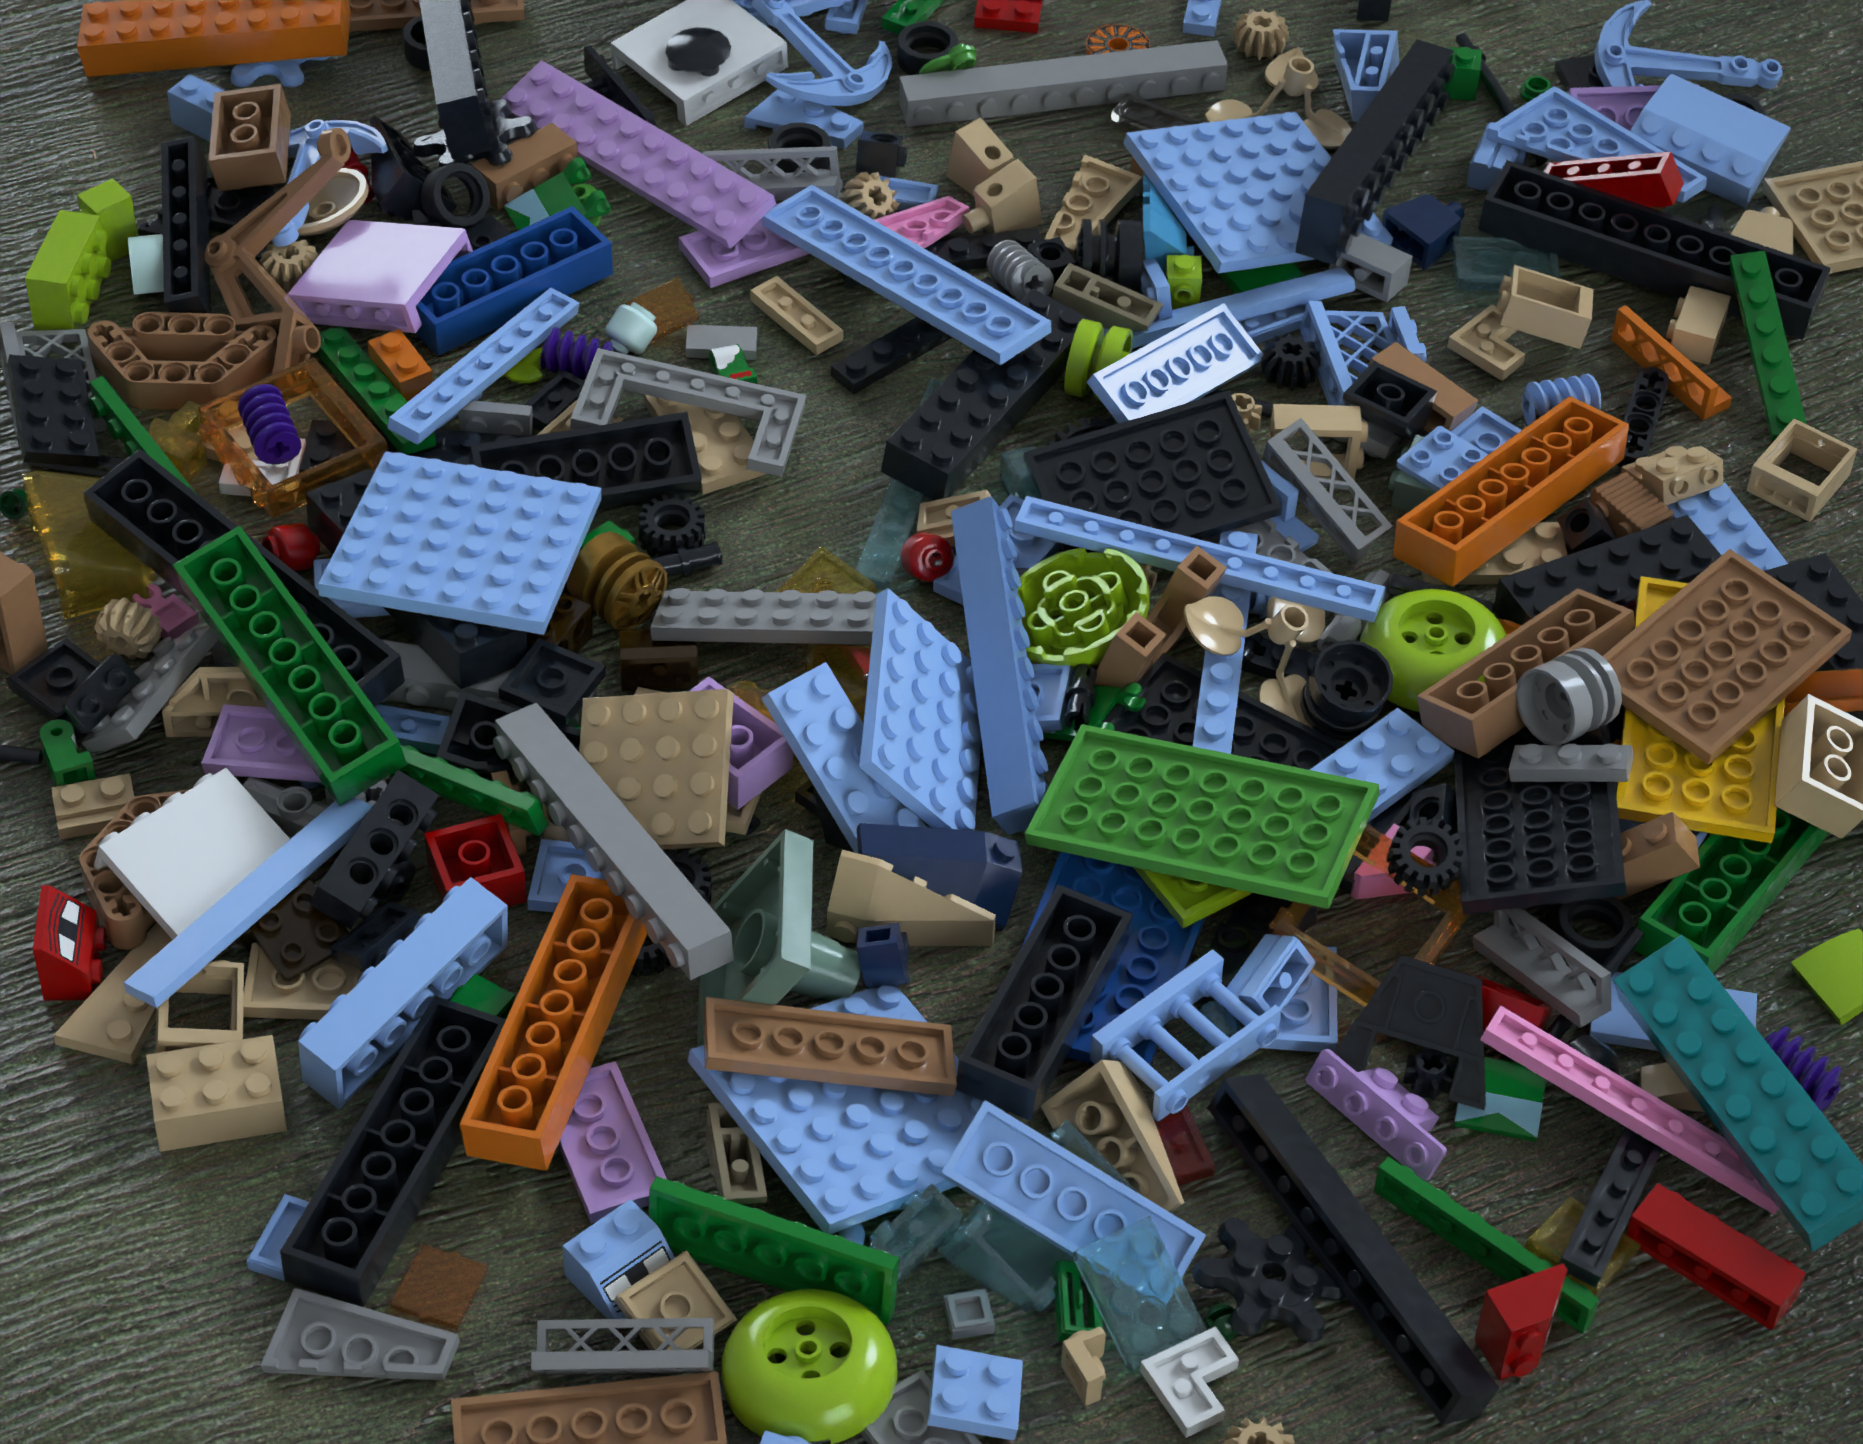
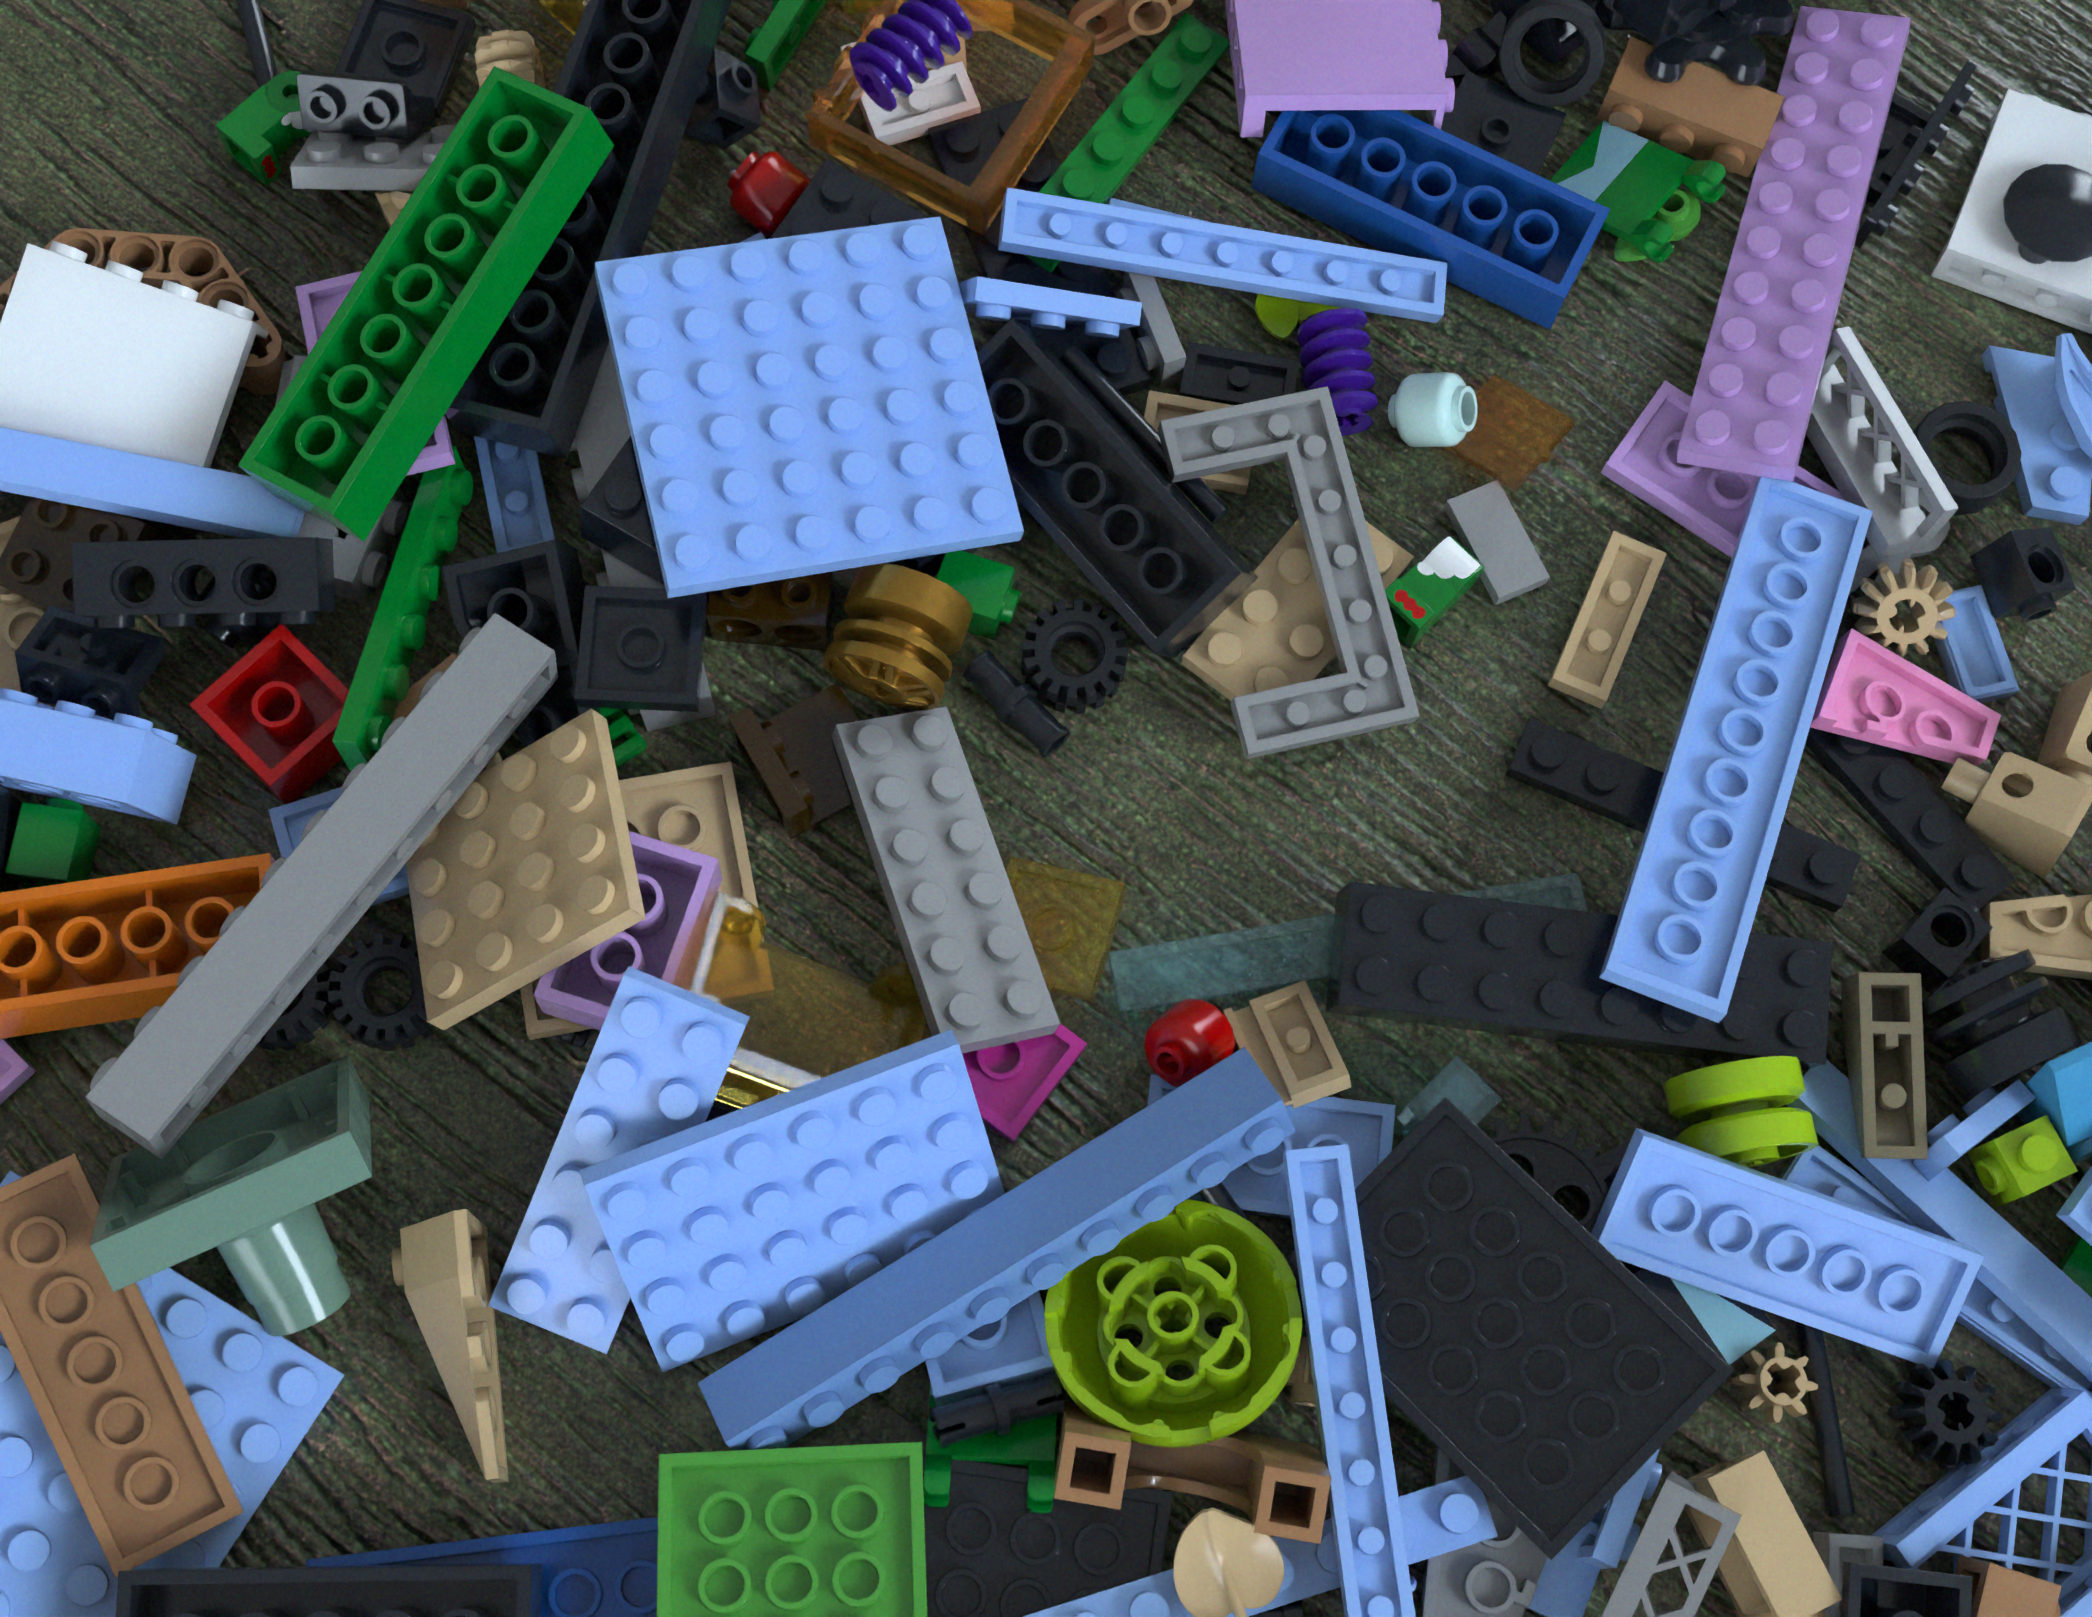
camera: 60 degrees right, 25 degrees up
tan plate [51,773,135,840] -> none
orange brick [368,329,433,402] -> none
dark blue wedge [856,823,1022,931] -> none
dark blue brick [857,923,910,989] -> none
light grey piece [987,240,1054,301] -> none
none -> light blue wing [958,276,1142,338]

